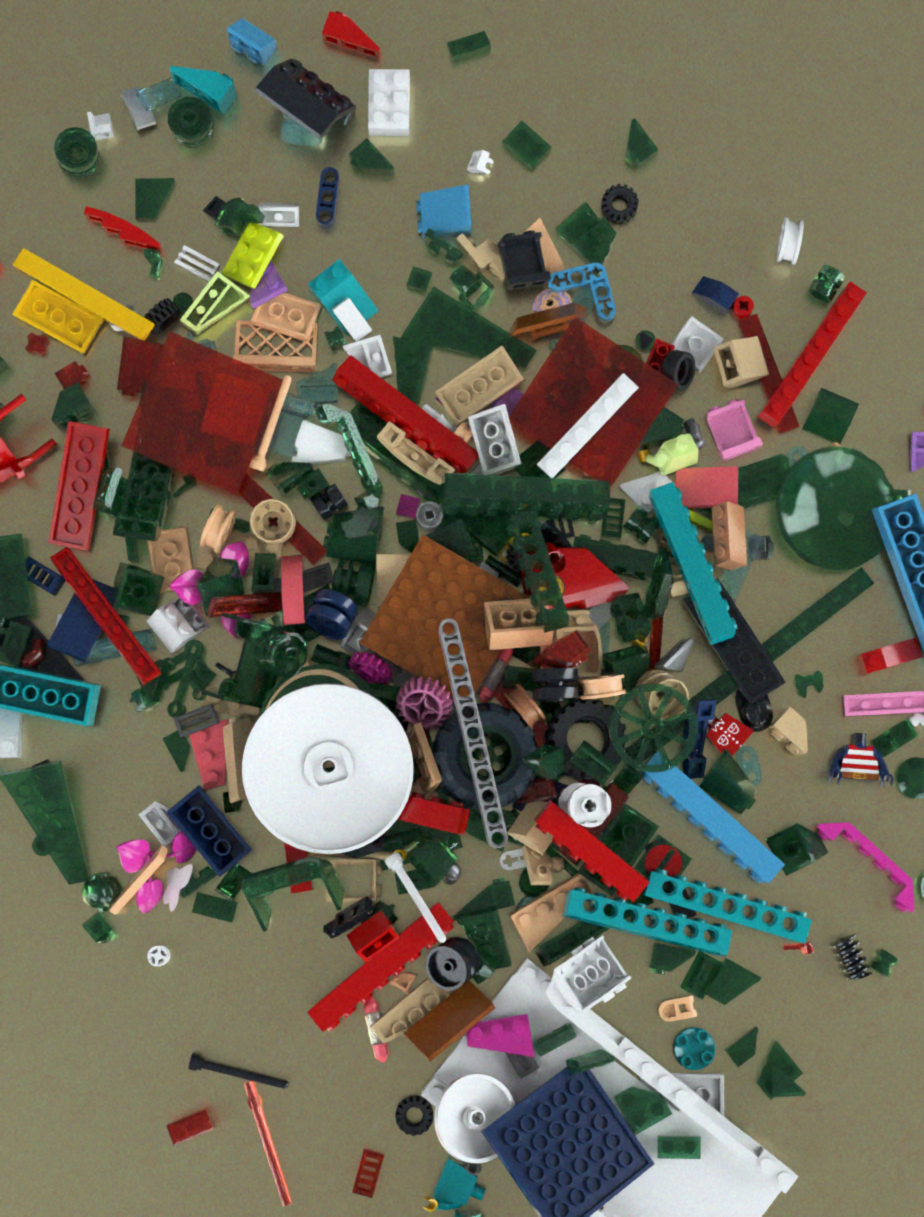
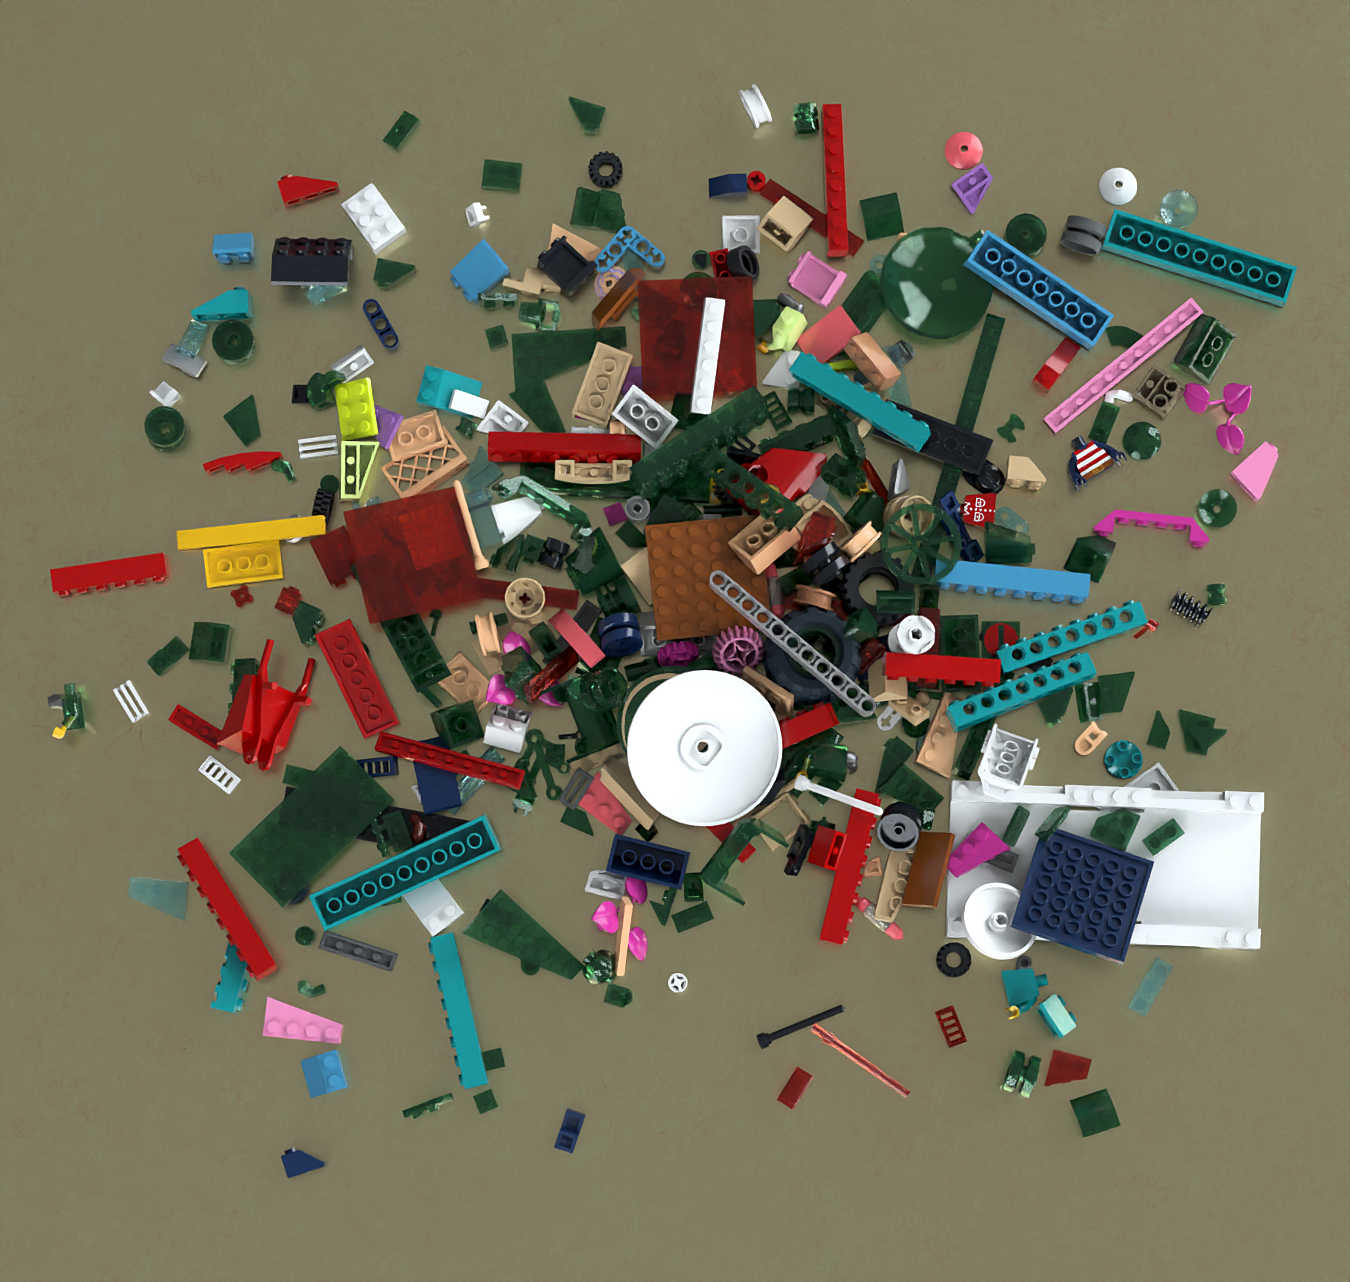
camera: 30 degrees left, 0 degrees up
clear green bracket [92,467,140,522] -> none
white sticker [163,864,193,912] -> none

